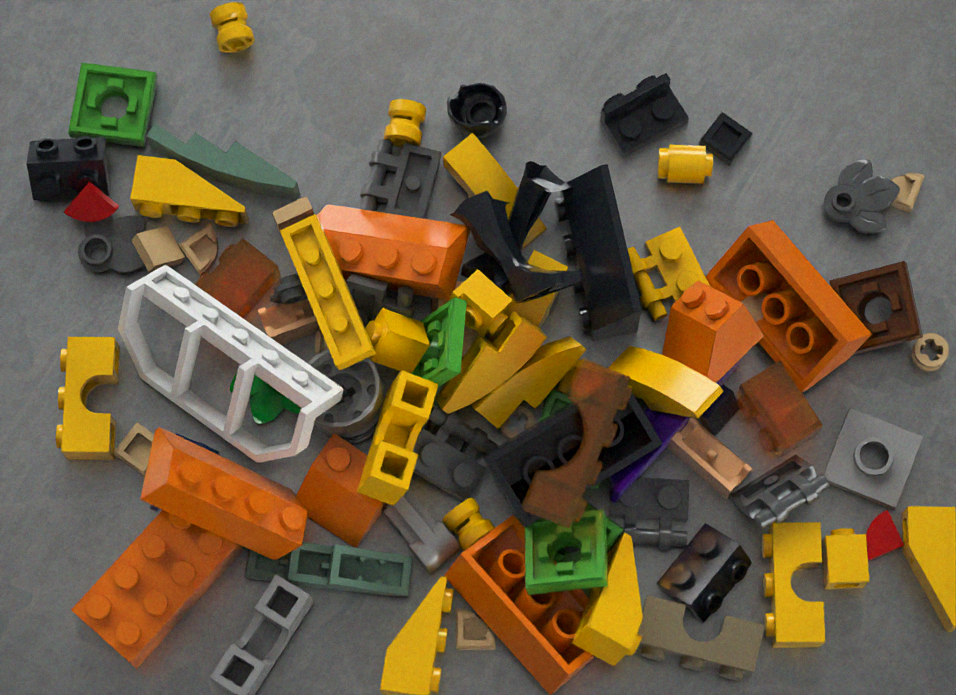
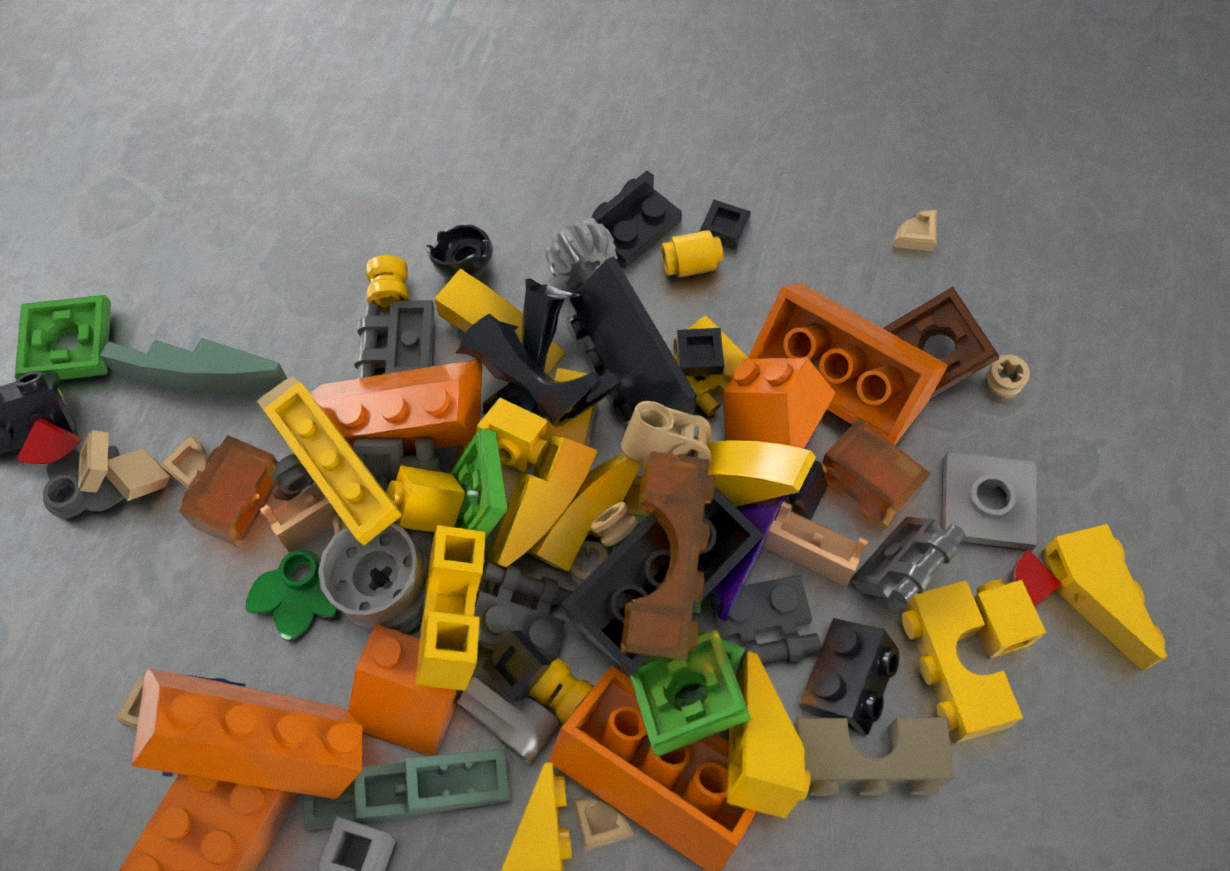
camera: 15 degrees left, 10 degrees down
yellow arch [56,337,120,460] -> none
white plate [118,264,344,463] -> none
yellow slope [130,155,249,227] -> none
yellow wheel [209,2,255,53] -> none
dark grey plate [824,159,900,234] -> none
none -> tan tile [78,430,109,493]
none -> black plate [482,630,552,702]
none -> light grey gear [544,218,617,288]
none -> tan bush [590,502,638,547]
none -> tan piece [621,401,712,475]
none -> black plate [677,328,724,376]

